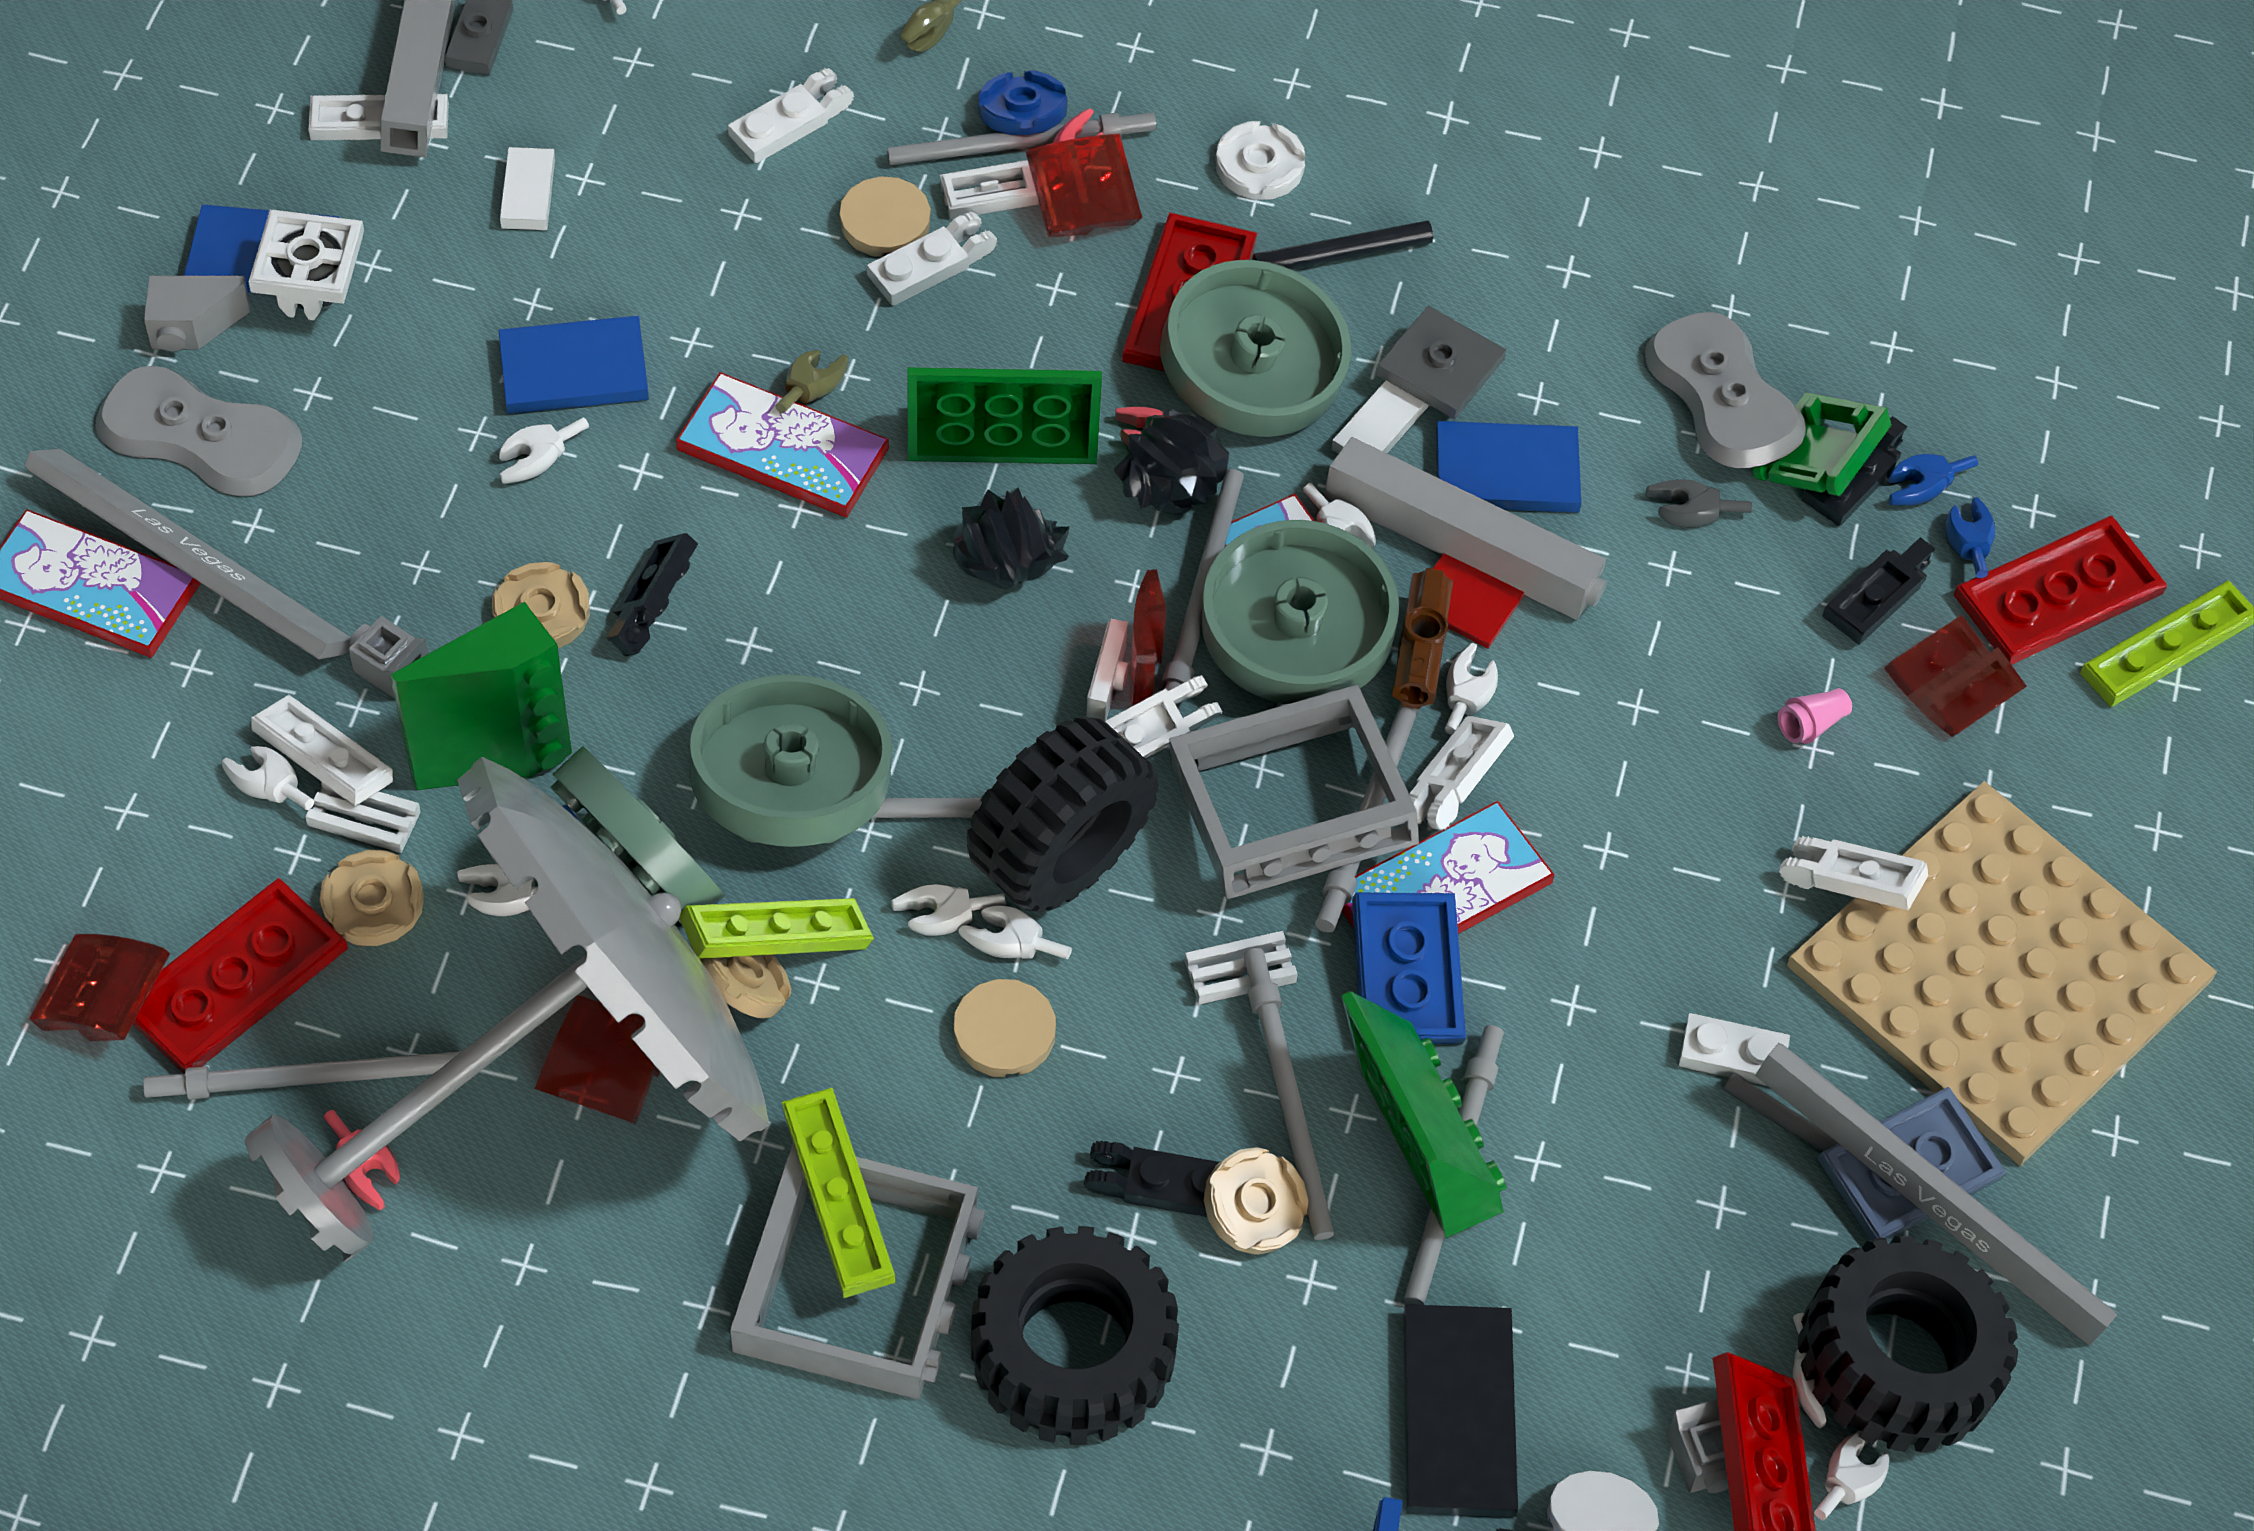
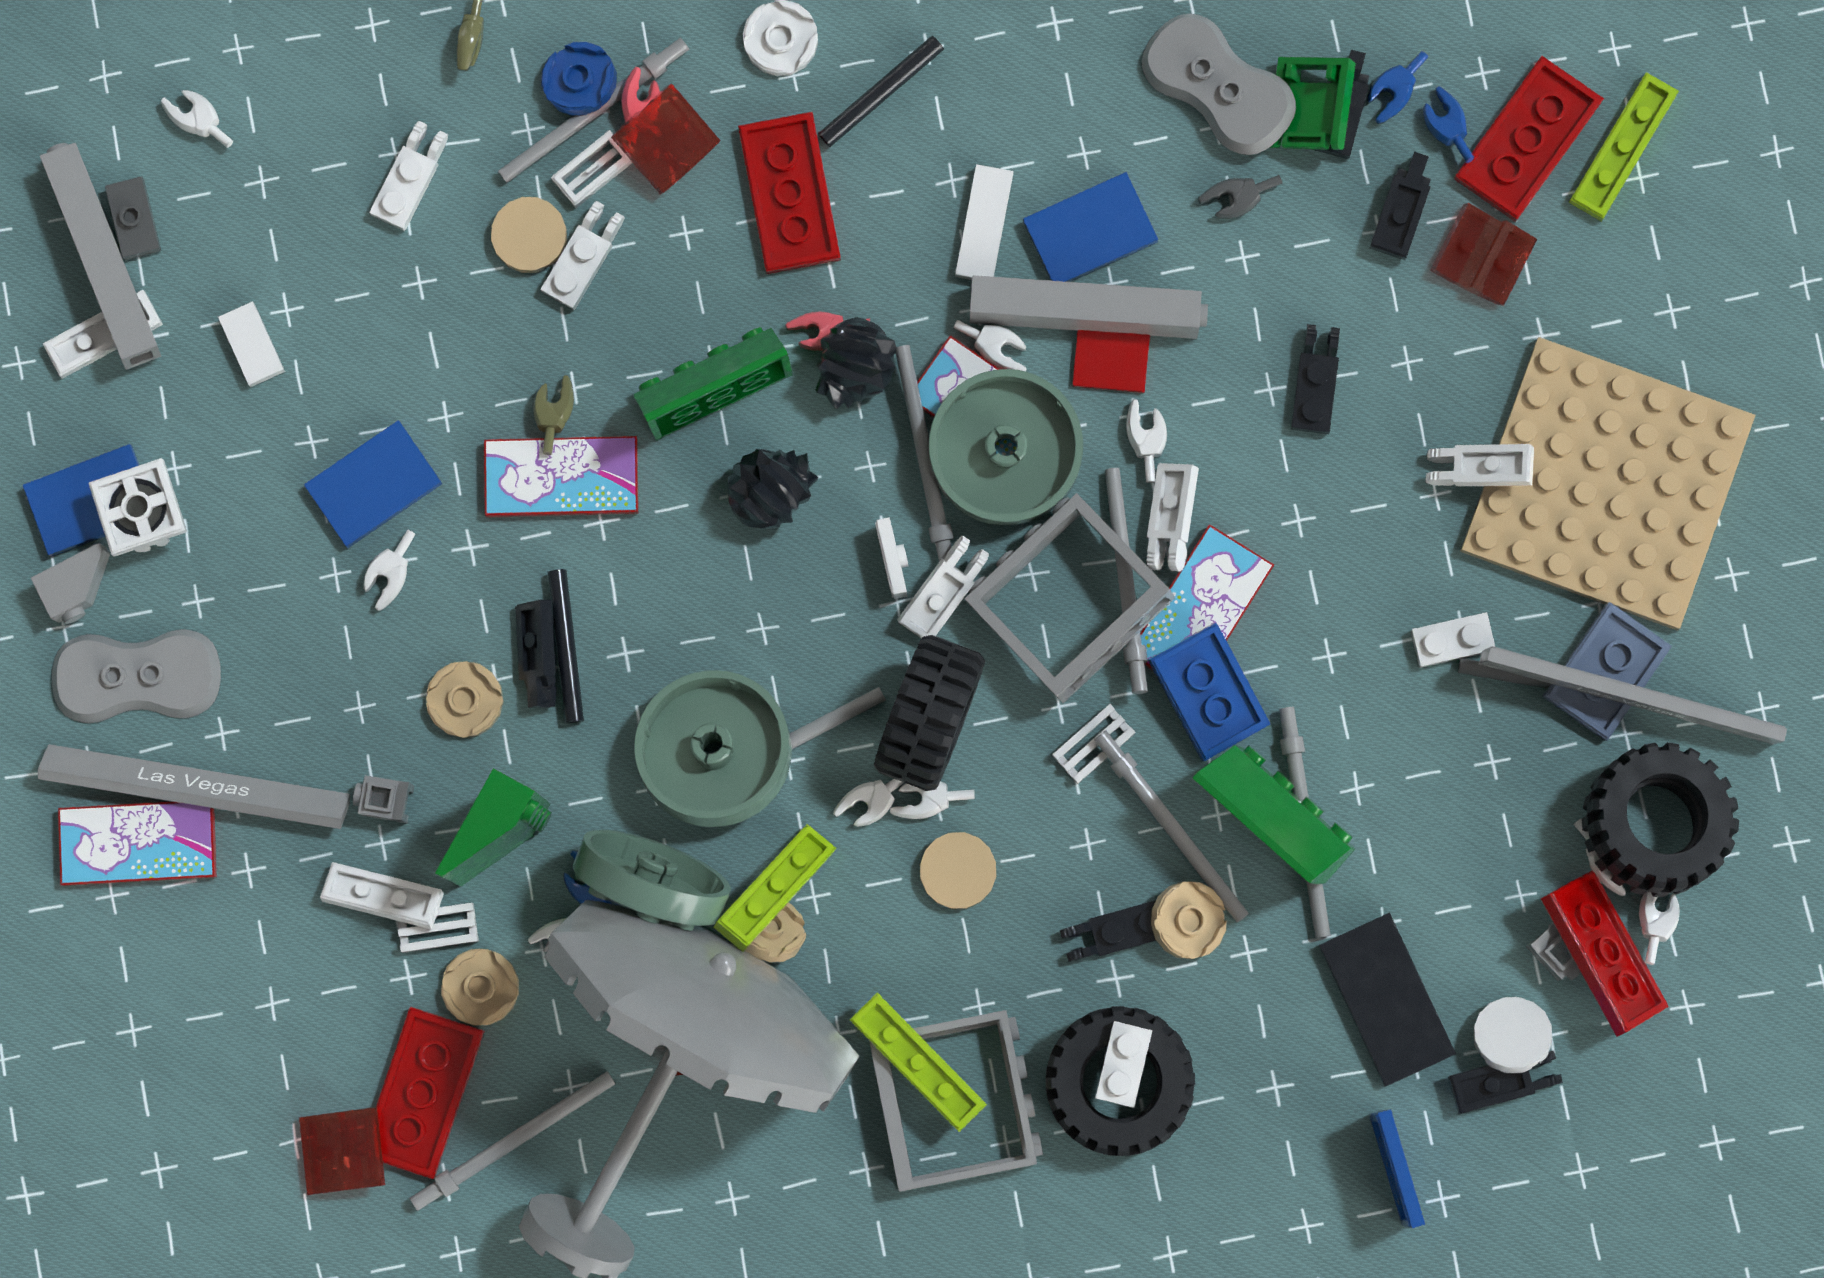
camera: 15 degrees left, 25 degrees up
white hand [222,746,314,810] -> none
coral hand [323,1110,400,1210] -> none
clear red slope [1129,569,1166,706] -> none
sand green piece [1160,260,1351,437] -> none
dark grey plate [1376,305,1506,420] -> none
reddish brown piece [1392,568,1453,709] -> none
bright pink cone [1777,688,1852,744] -> none
none -> black piece [548,569,584,724]
none -> white plate [1095,1021,1152,1108]
none -> black hinge [1291,324,1340,435]

